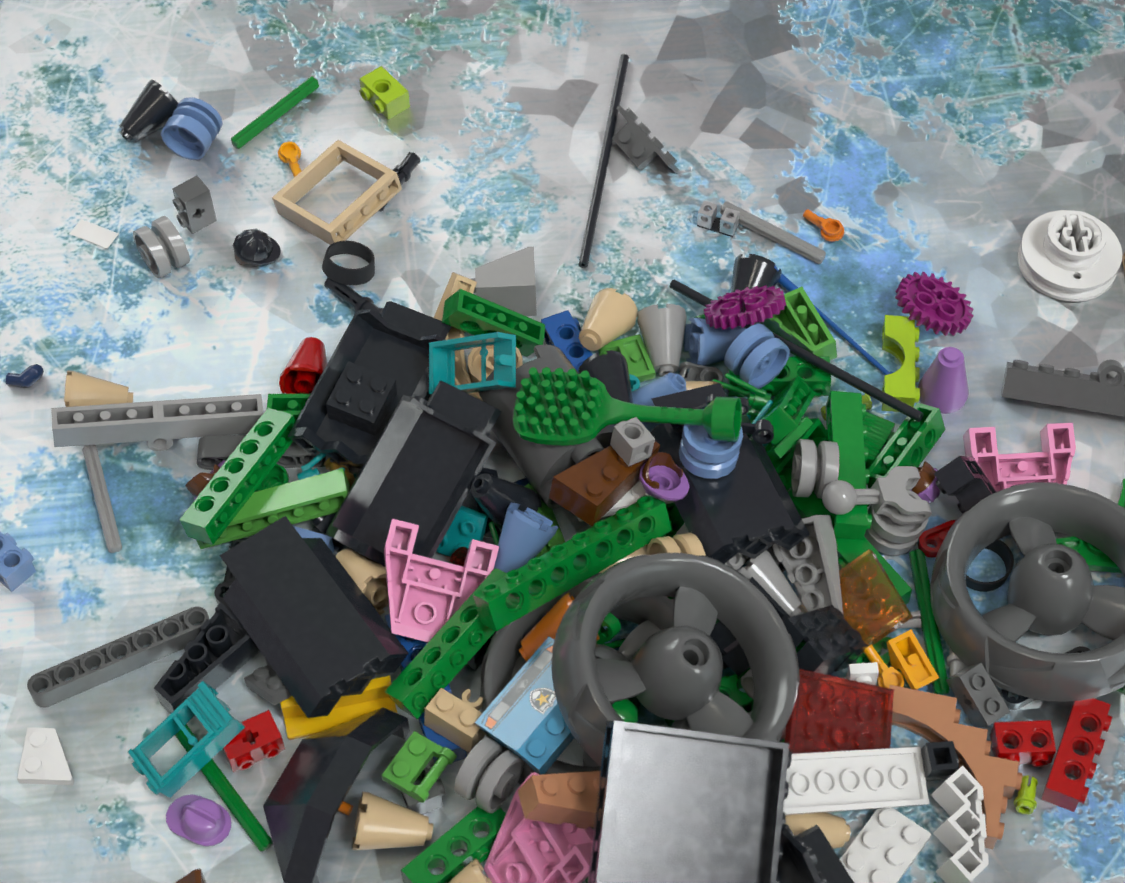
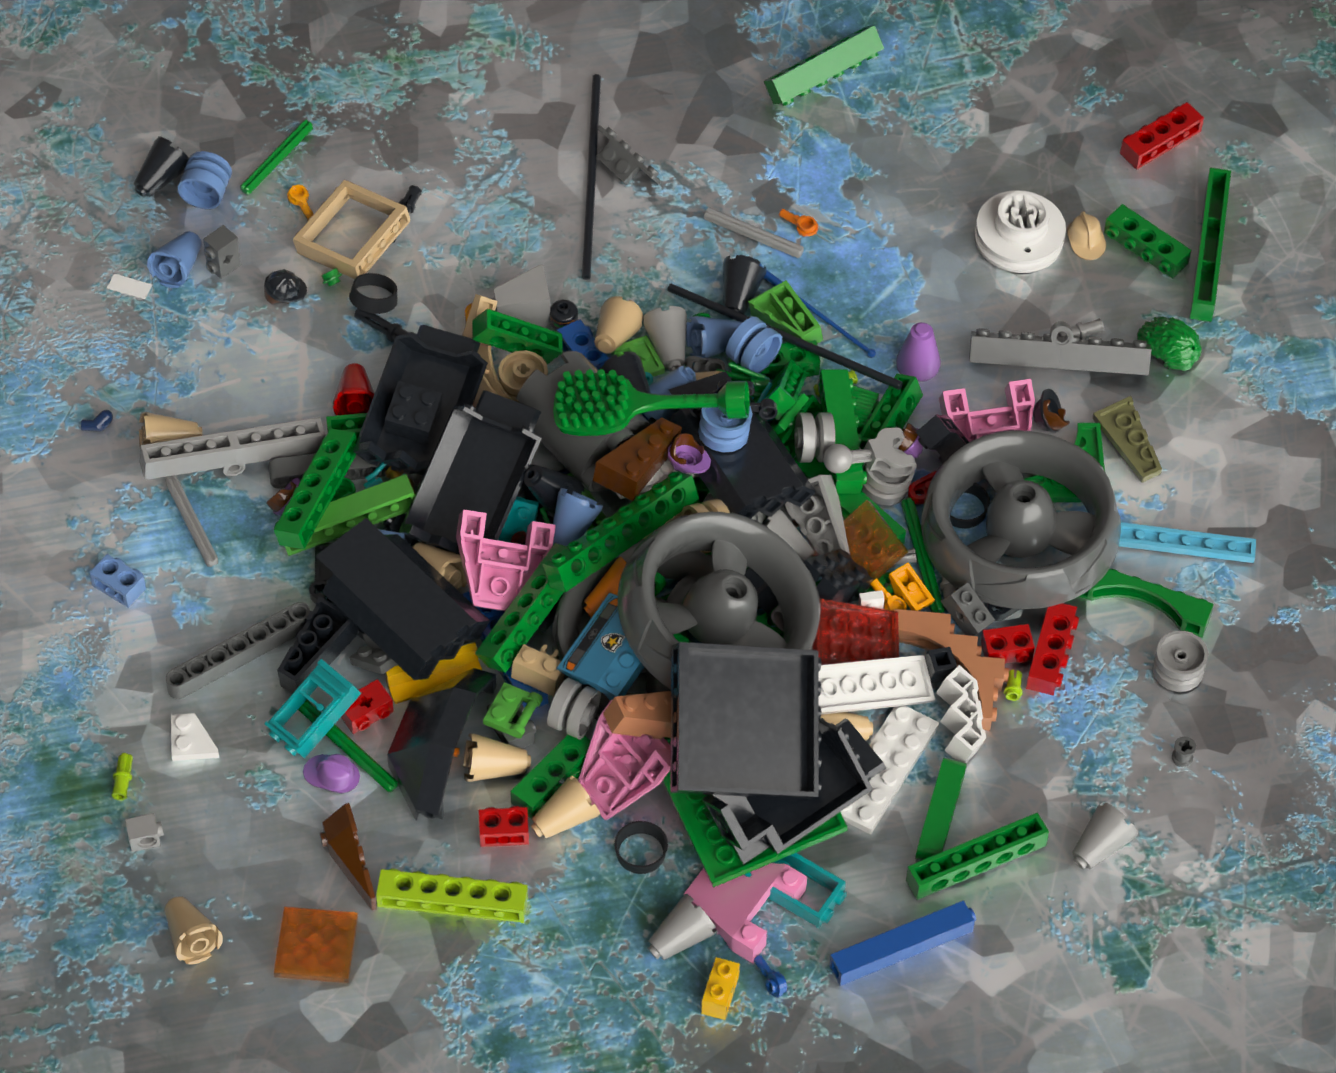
camera: 10 degrees left, 0 degrees up
light grey wheel [133,216,190,278] -> none
lime brick [359,66,410,120] -> none
teal door [429,332,516,394] -> none
light grey brick [610,417,655,466] -> none
flat silver piece [697,201,740,237] -> none
magenta gear [704,285,786,330] -> none
lime arch [882,315,920,412] -> none
magenta gear [895,272,974,336] -> none
none -> medium blue cone [147,231,202,288]
none -> green plate [321,268,342,287]
none -> black head [550,299,578,331]
none -> brick [763,25,884,106]
none -> piece [1033,389,1070,432]

